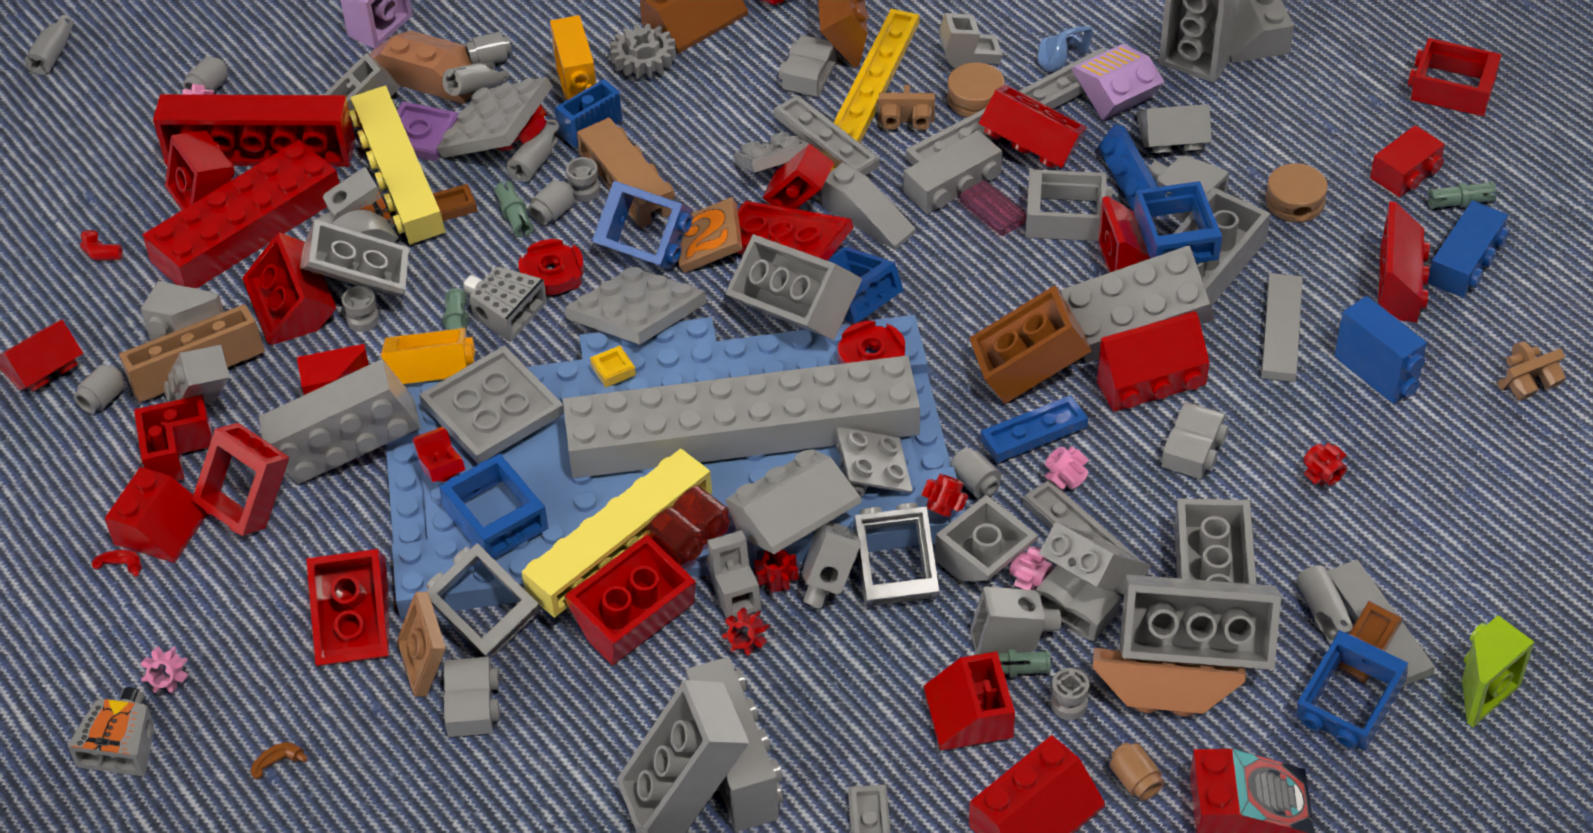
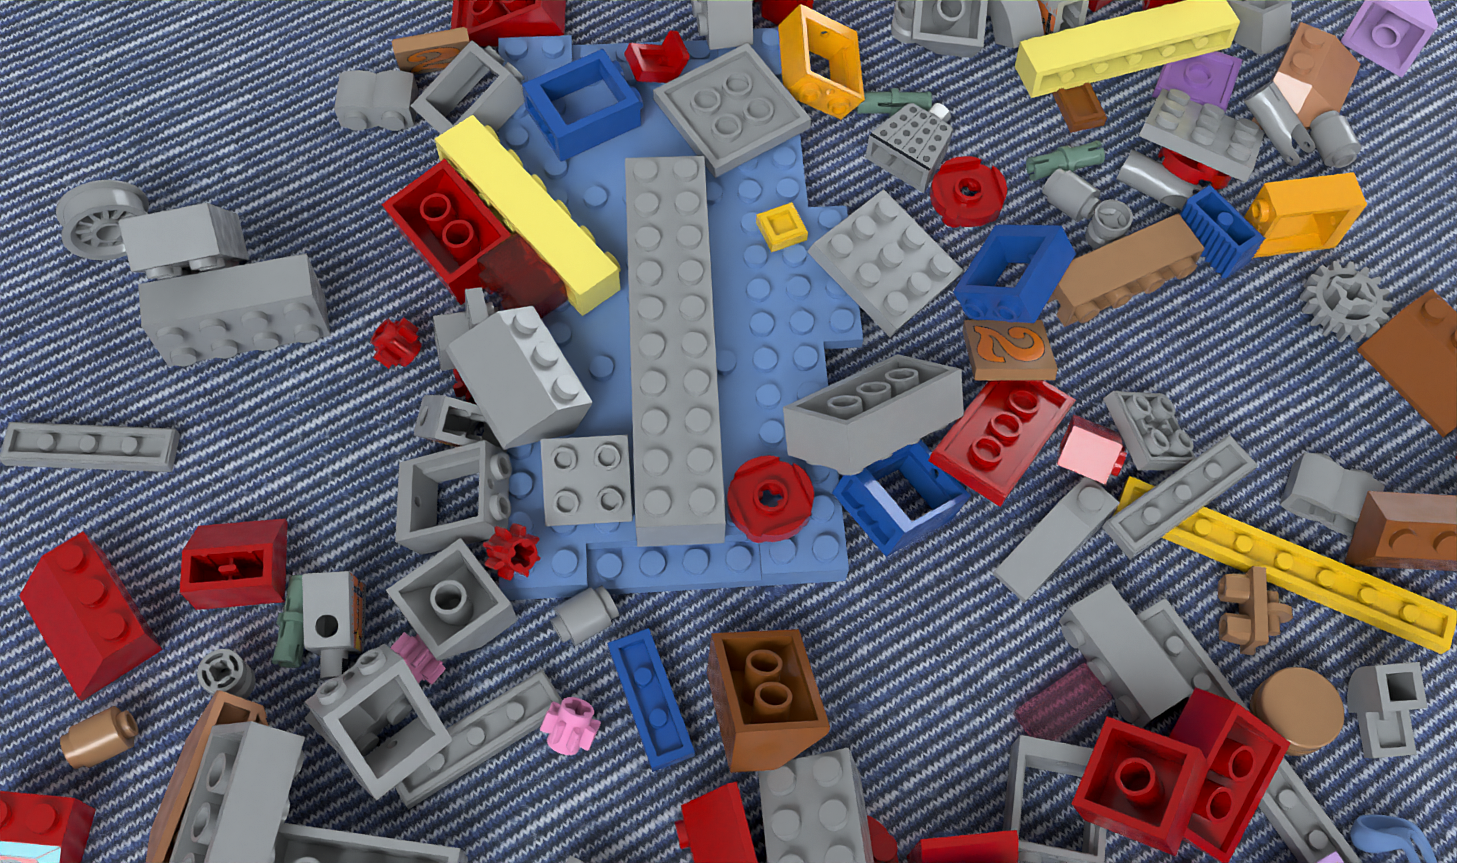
camera: 90 degrees right, 15 degrees up
none -> red brick [1071,716,1209,856]

